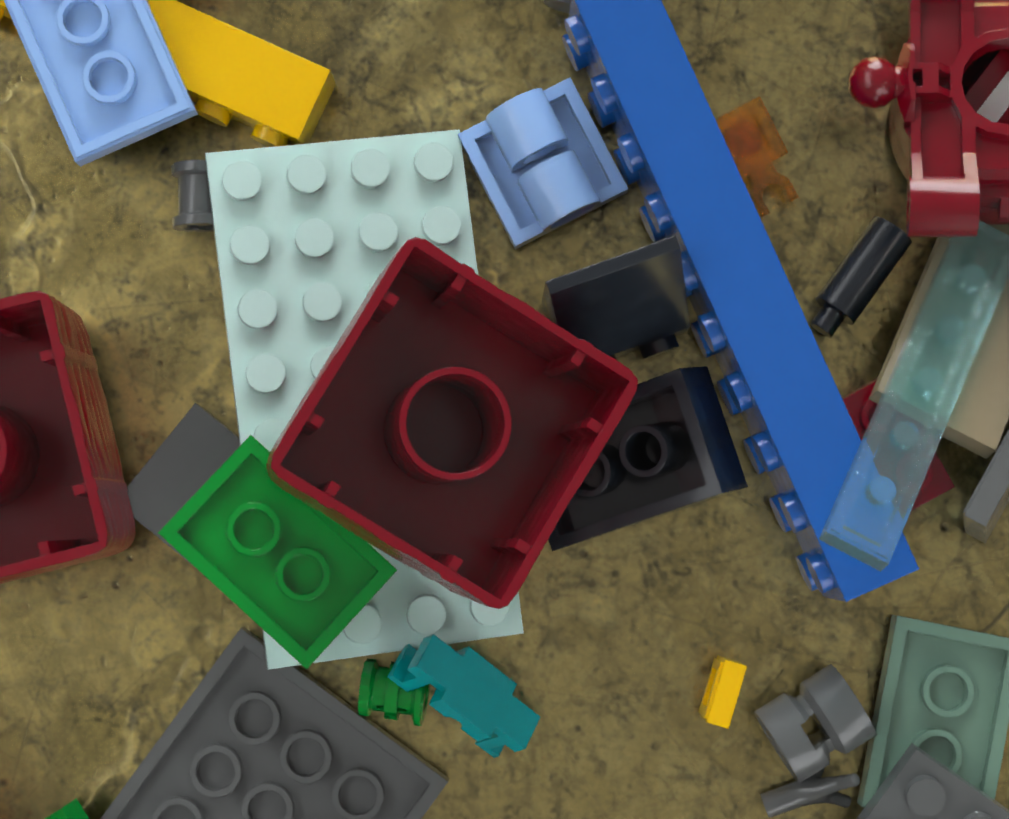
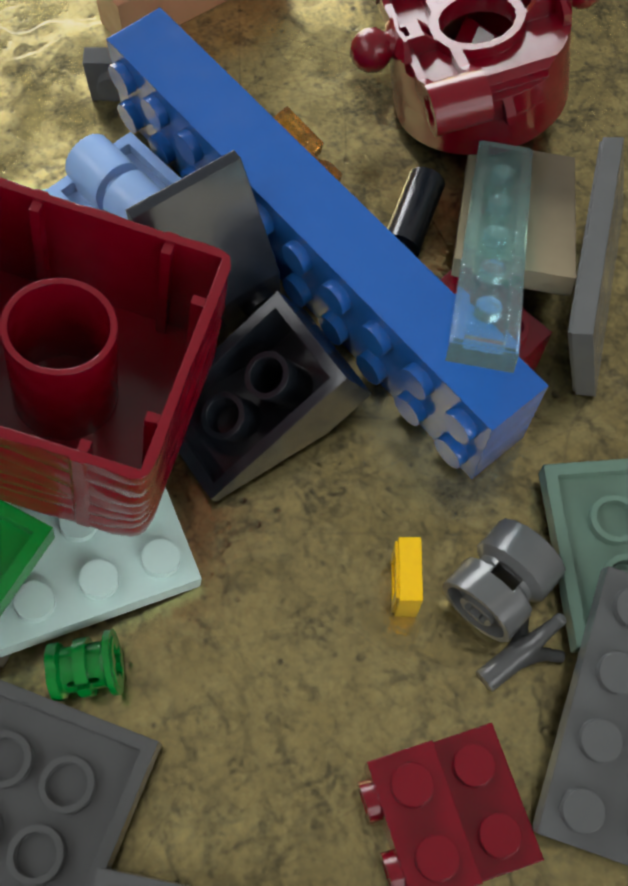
camera: 15 degrees left, 20 degrees down
teal piece [388,634,540,758] -> none

